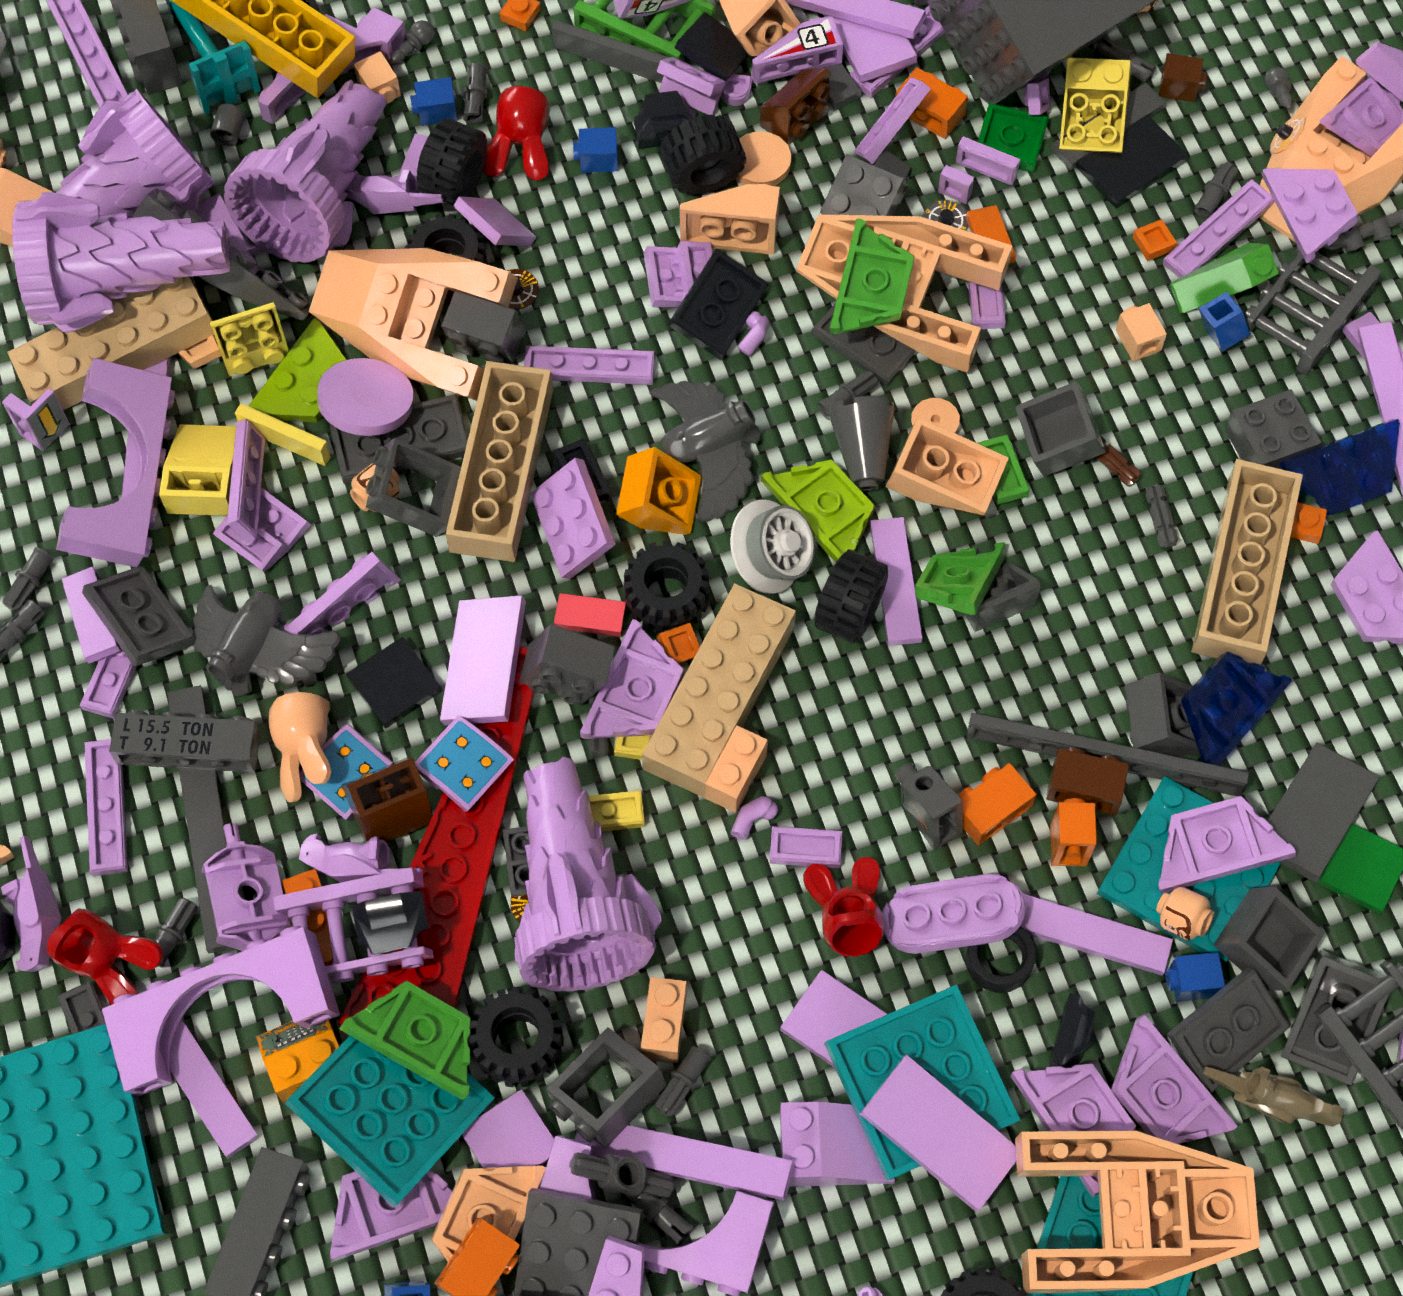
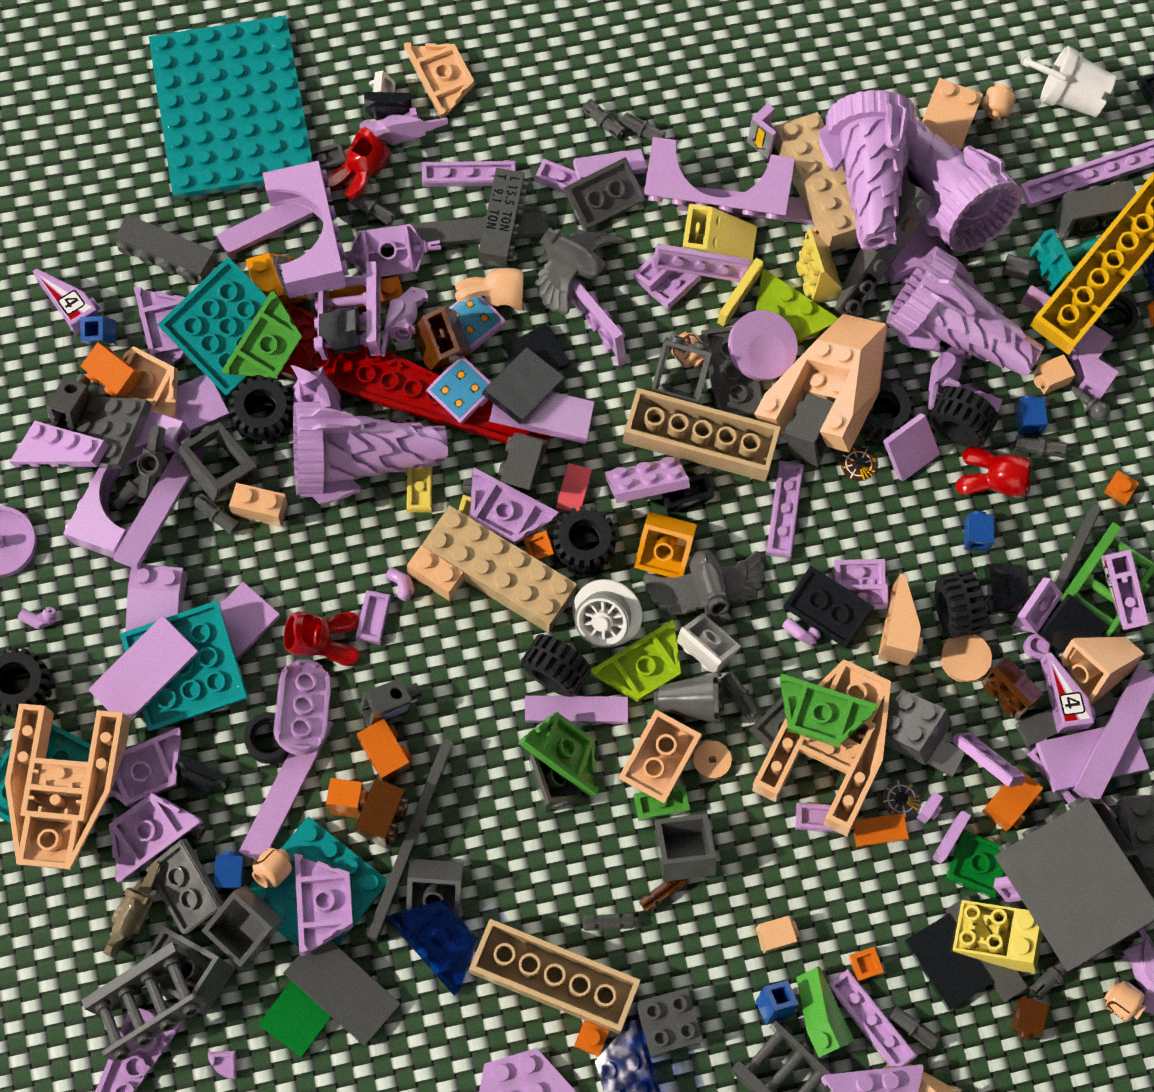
camera: 90 degrees right, 5 degrees up
none -> lavender hair [290,365,342,412]
none -> black tile [482,347,564,424]
none -> white slope [677,613,741,672]

